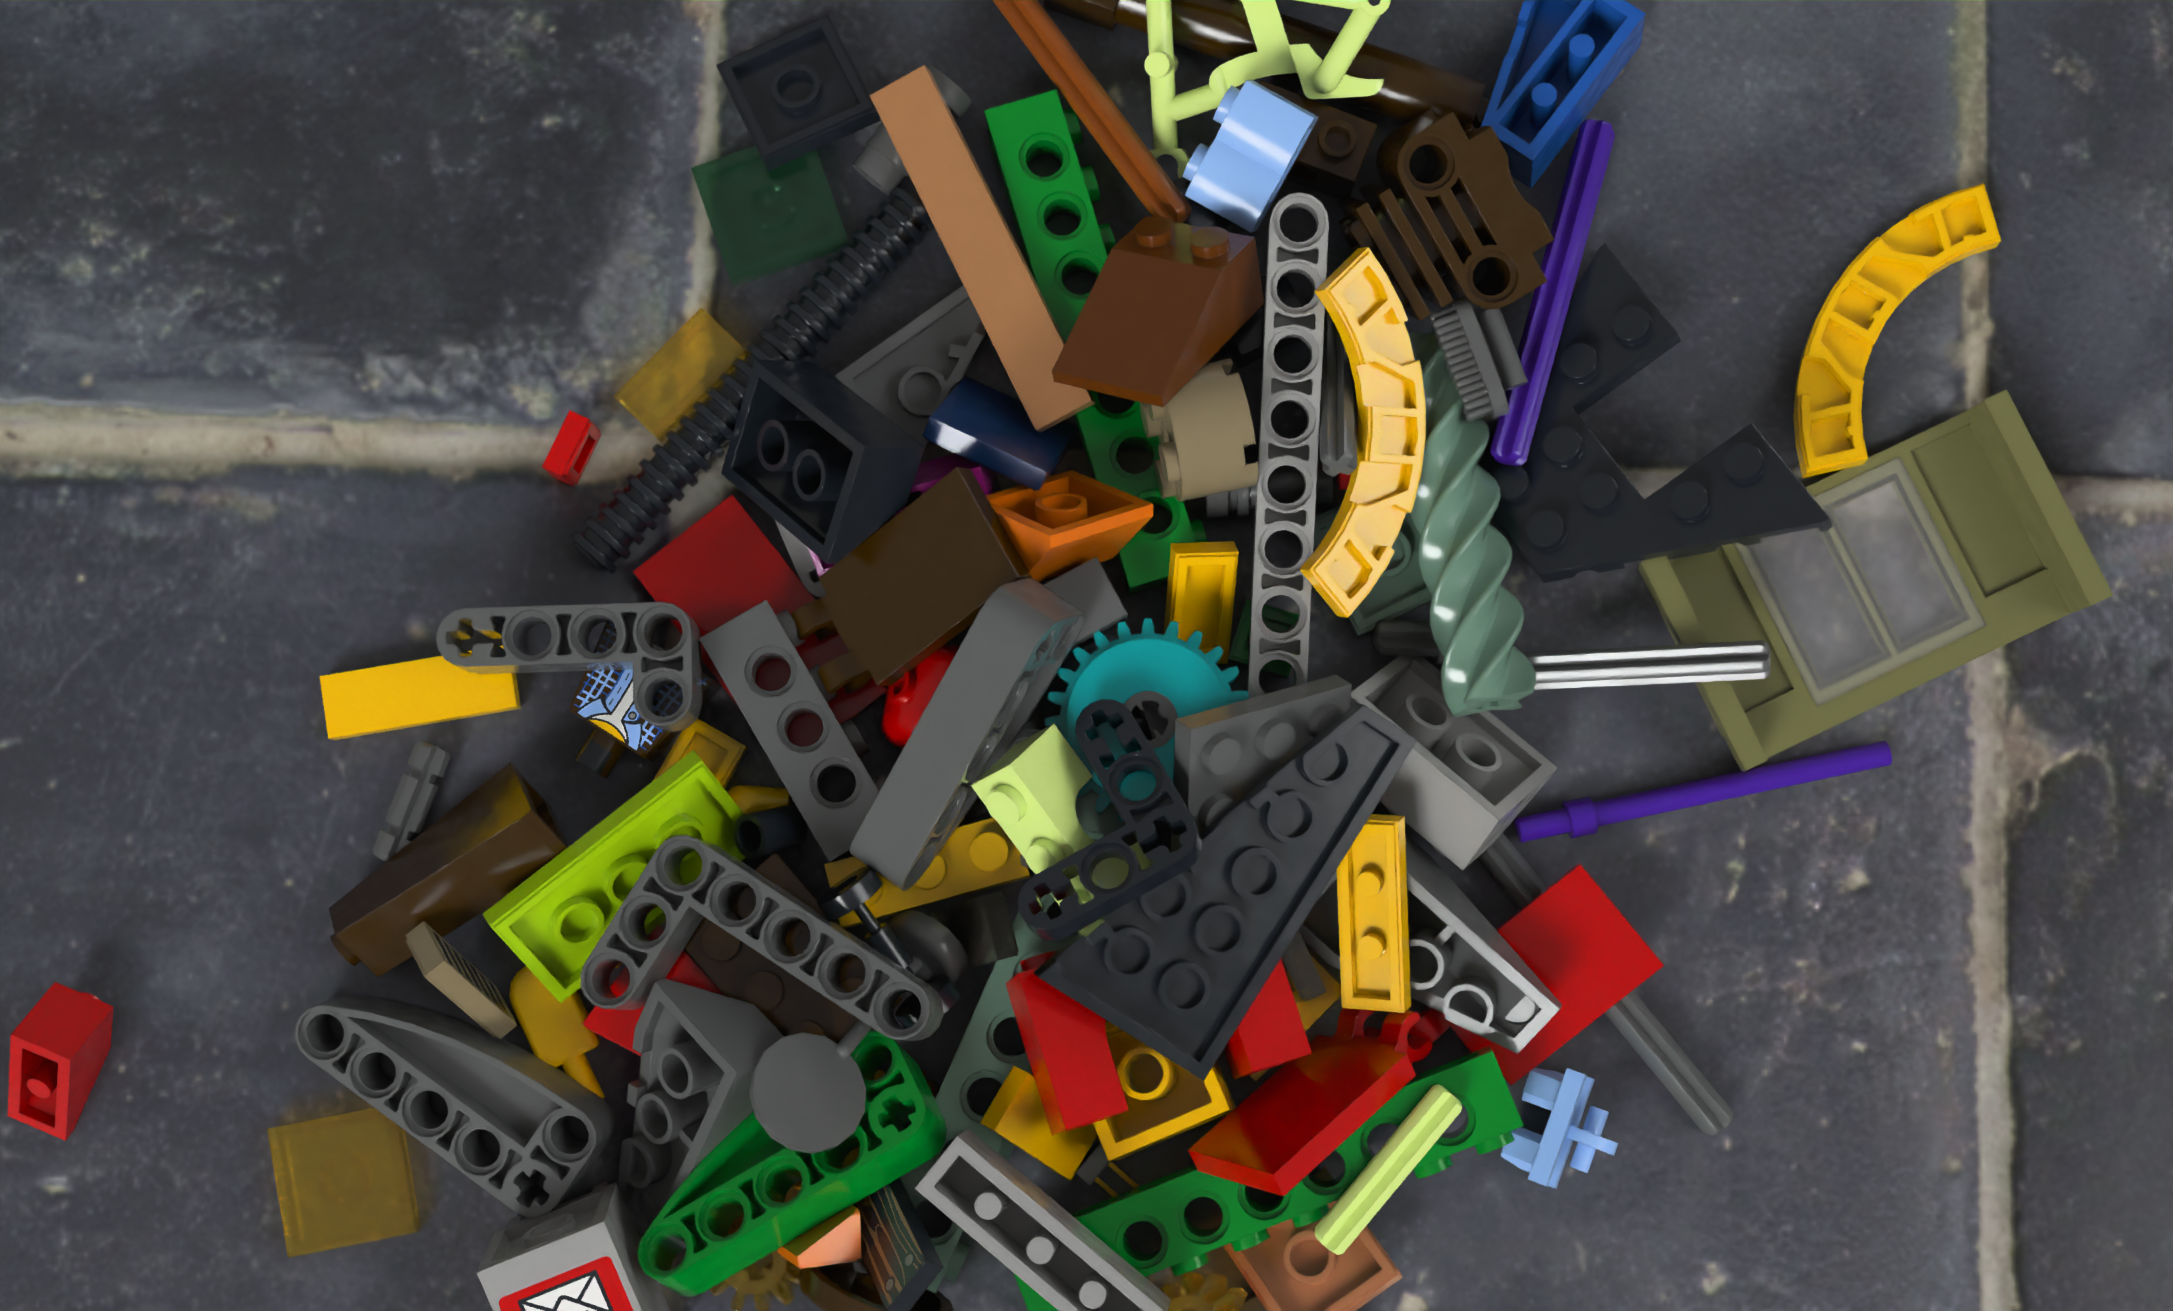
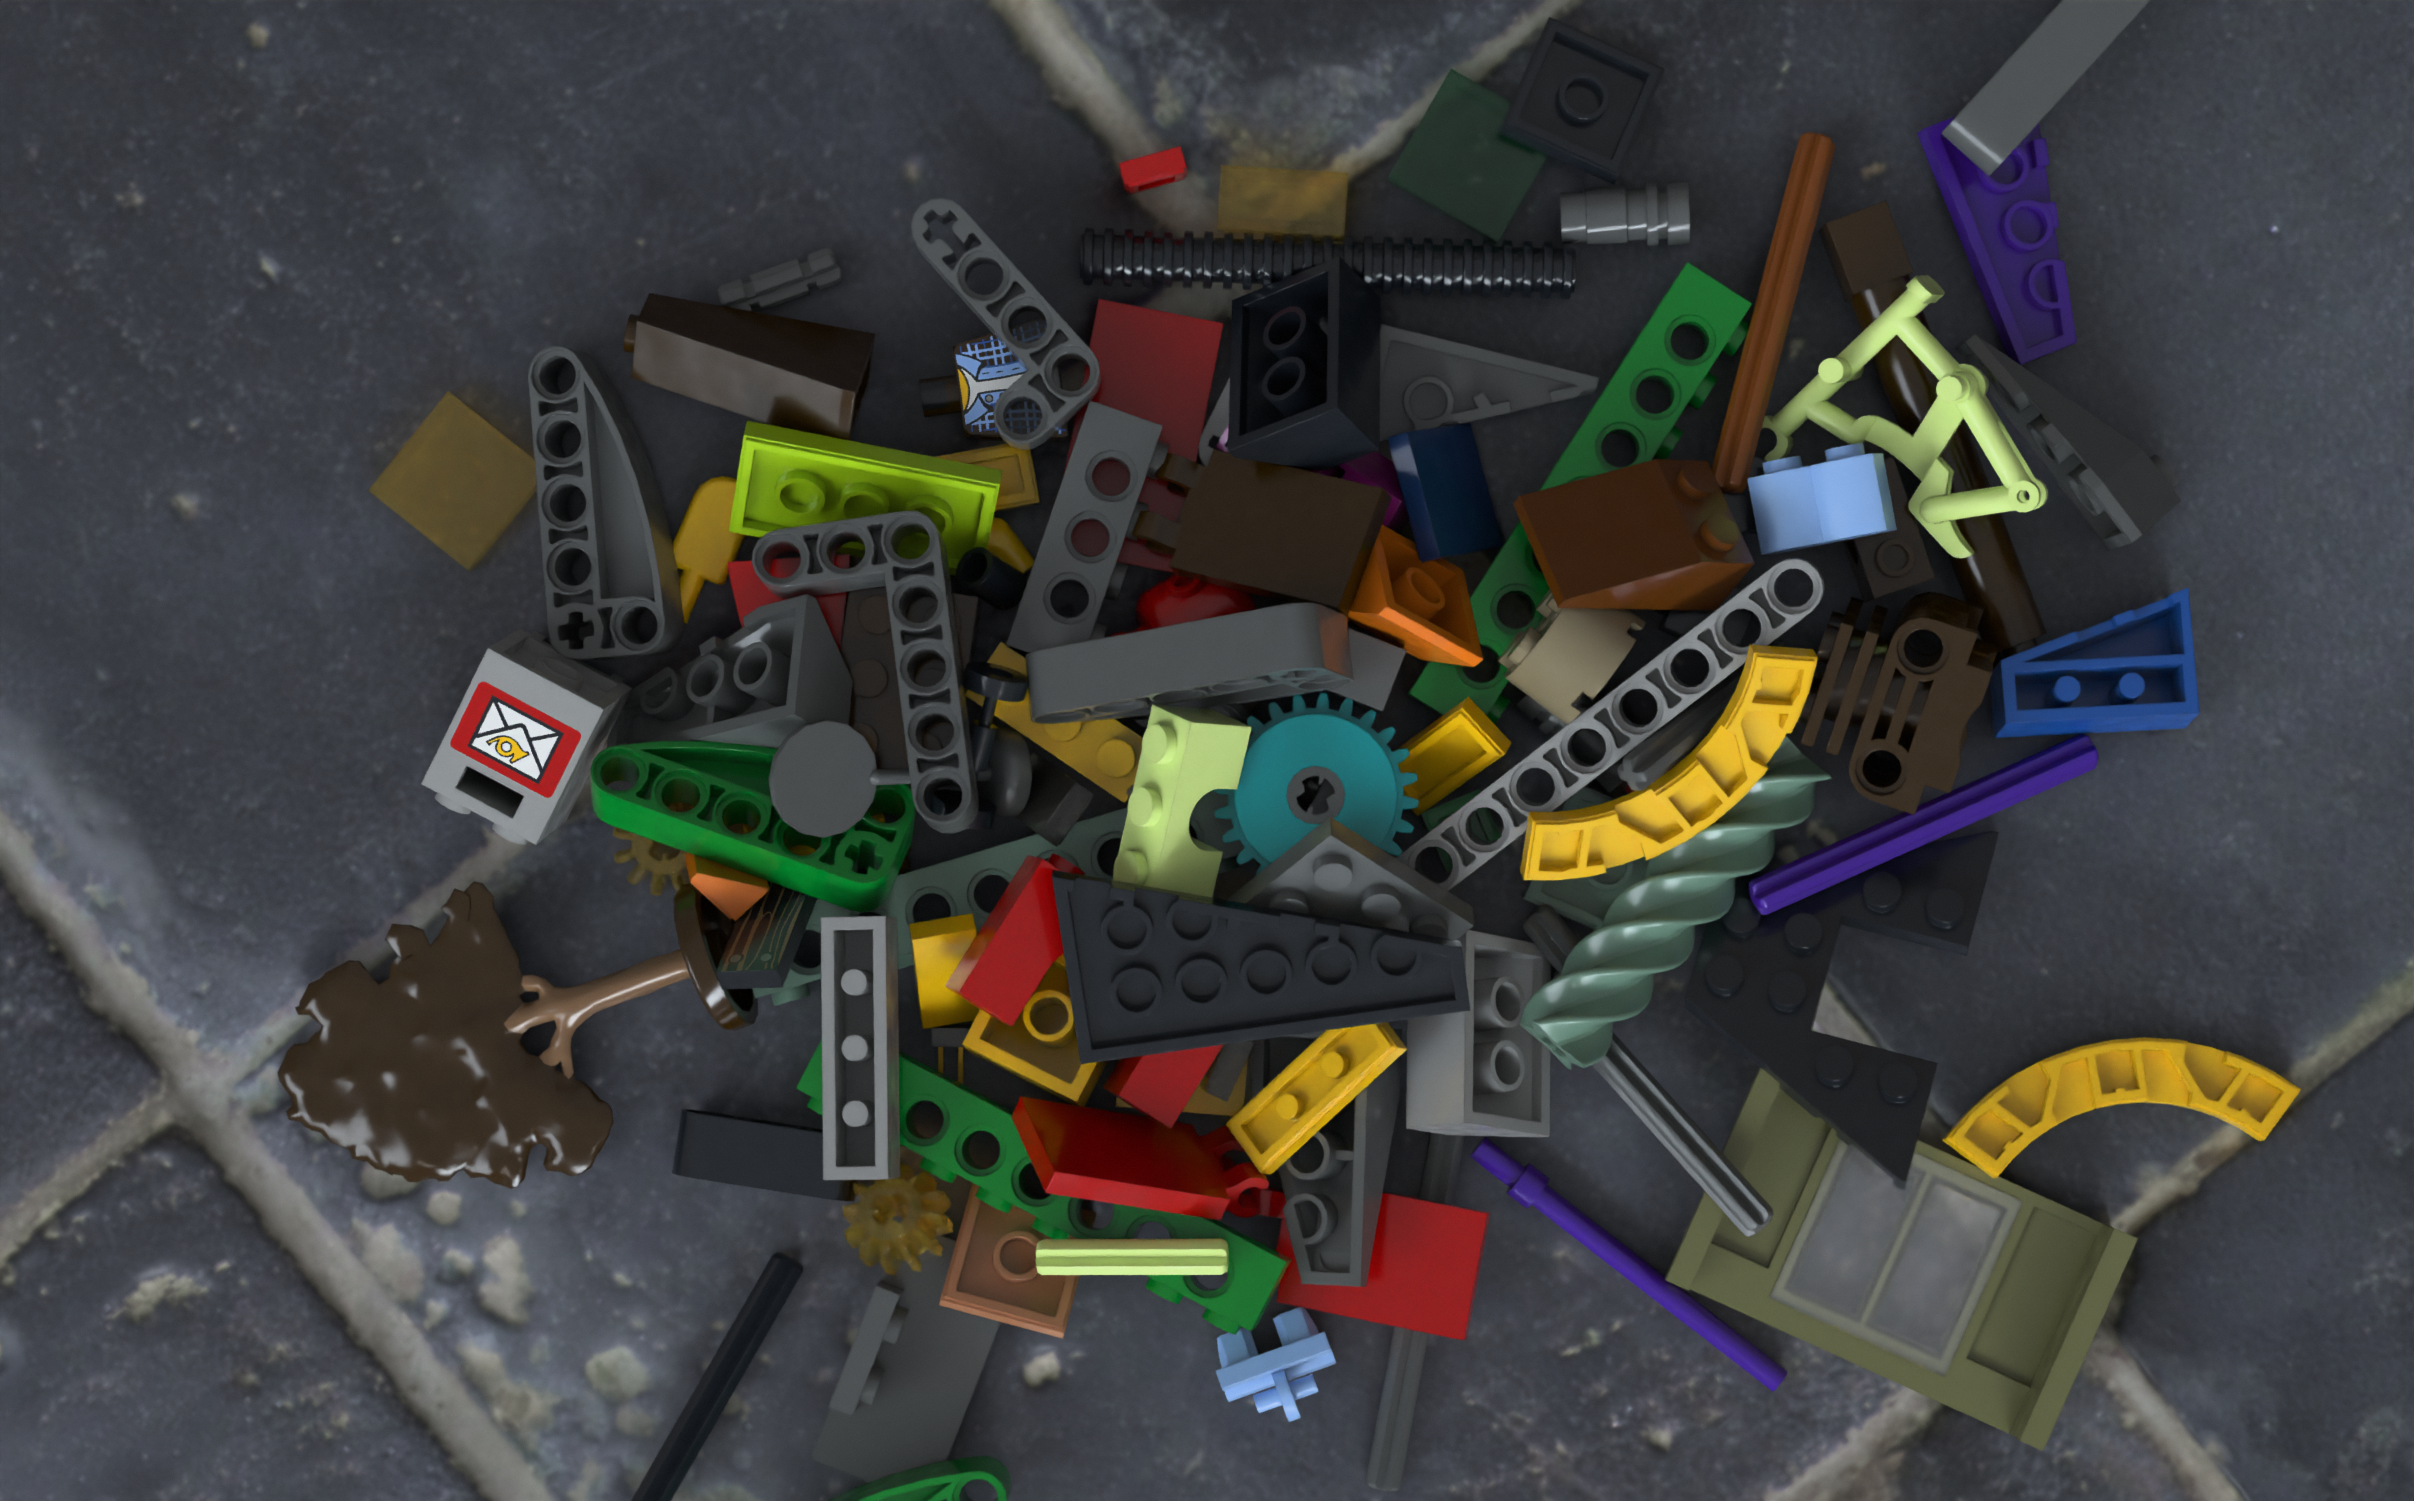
camera: 50 degrees right, 5 degrees up
red slope [8,982,114,1141] -> none
yellow tile [319,645,521,740] -> none
dark tan tile [405,921,517,1039] -> none
medium nougat tile [869,65,1096,433] -> none
black beam [1018,699,1202,941] -> none
dark grey piece [1429,297,1528,422] -> none

